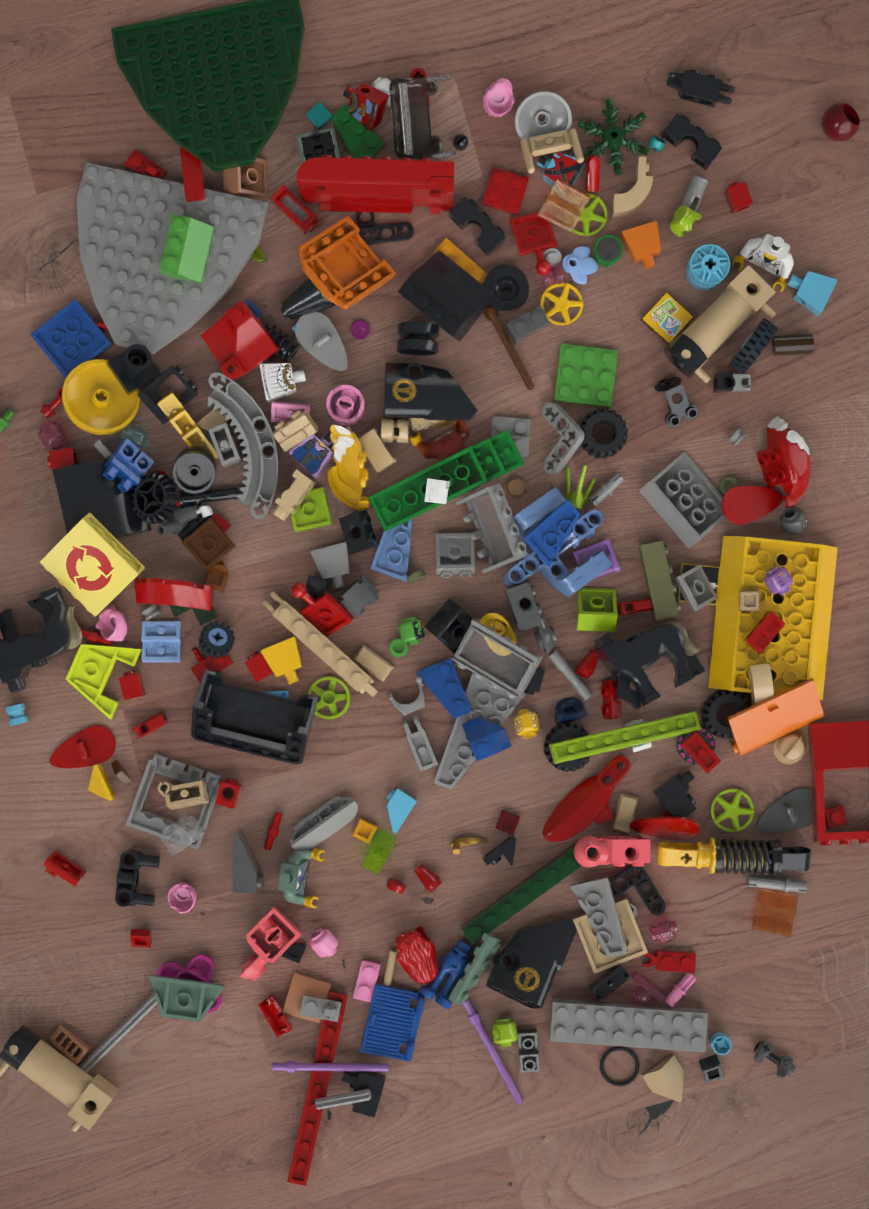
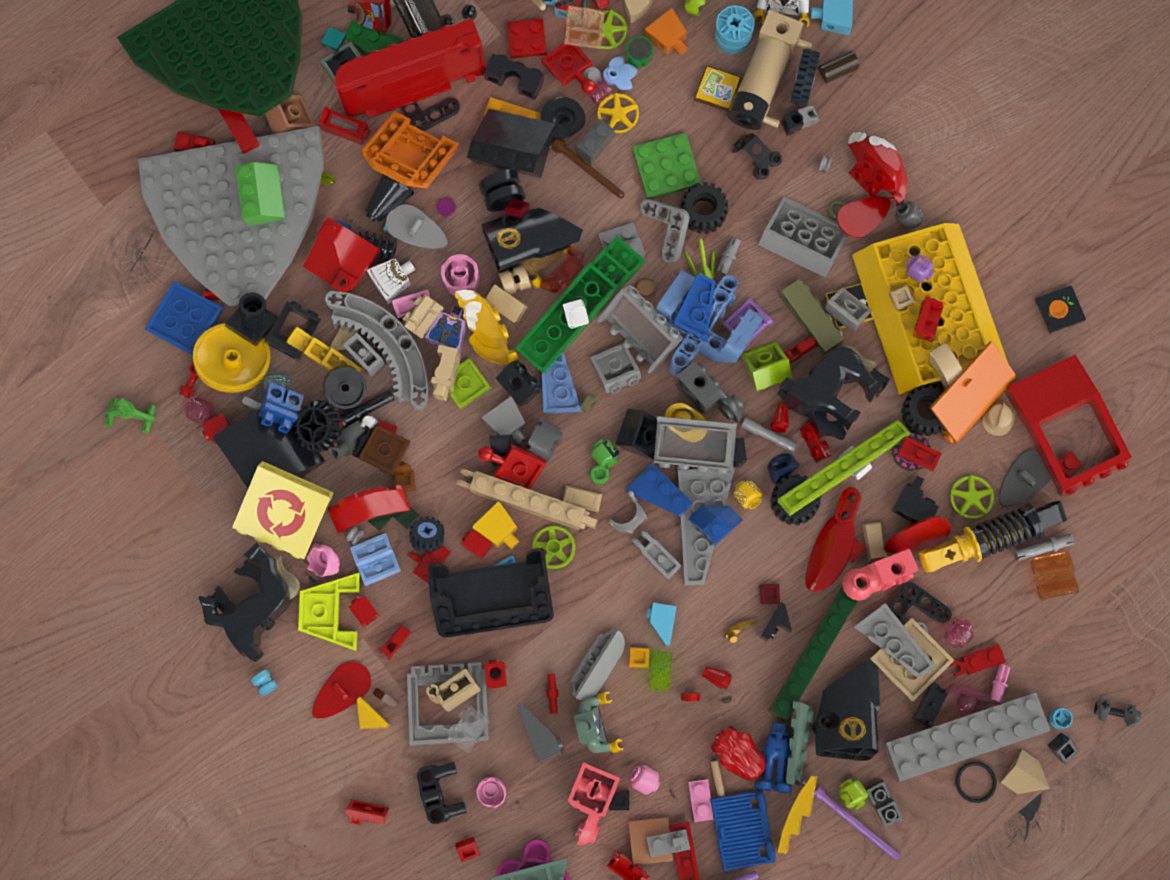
camera: 20 degrees left, 10 degrees down
red bar [79,627,113,646] -> none
none -> dark red tile [504,199,529,218]
none -> yellow slope [778,775,817,854]

